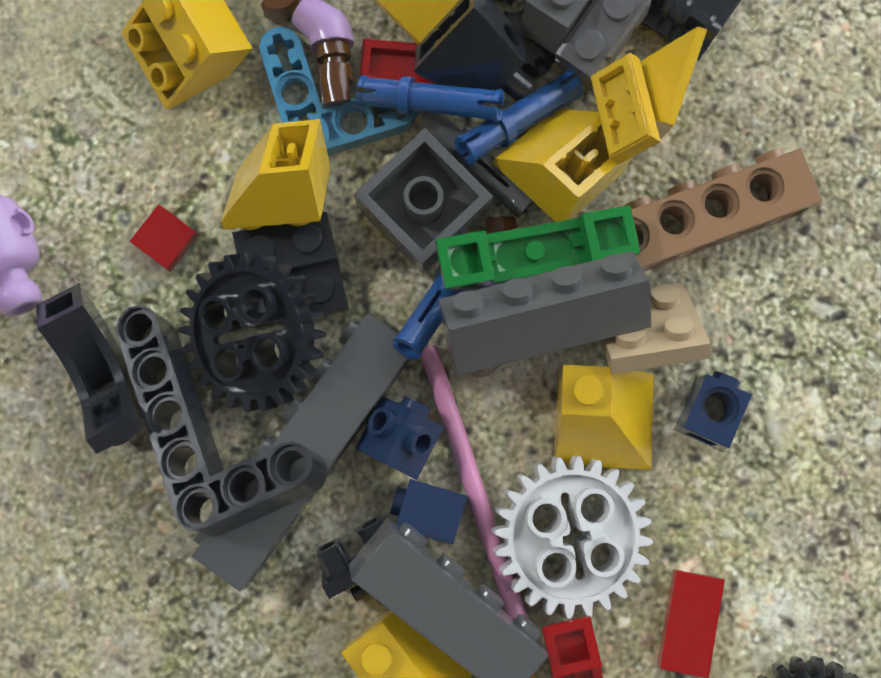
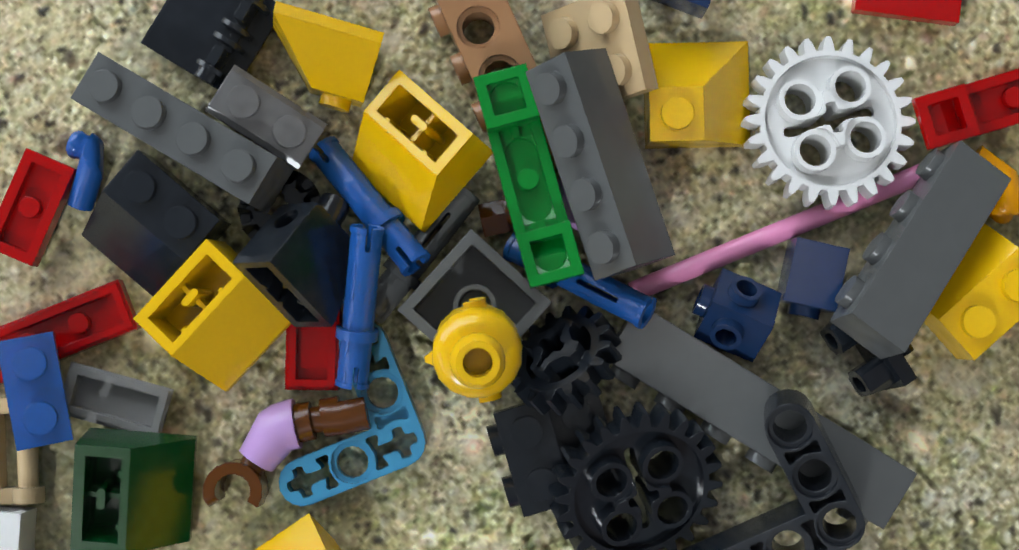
camera: 90 degrees left, 5 degrees up
yellow slope [221,119,331,230] -> none
yellow plate [590,52,661,164] -> none
none -> yellow piece [424,297,523,403]
none -> black gear [511,305,622,416]

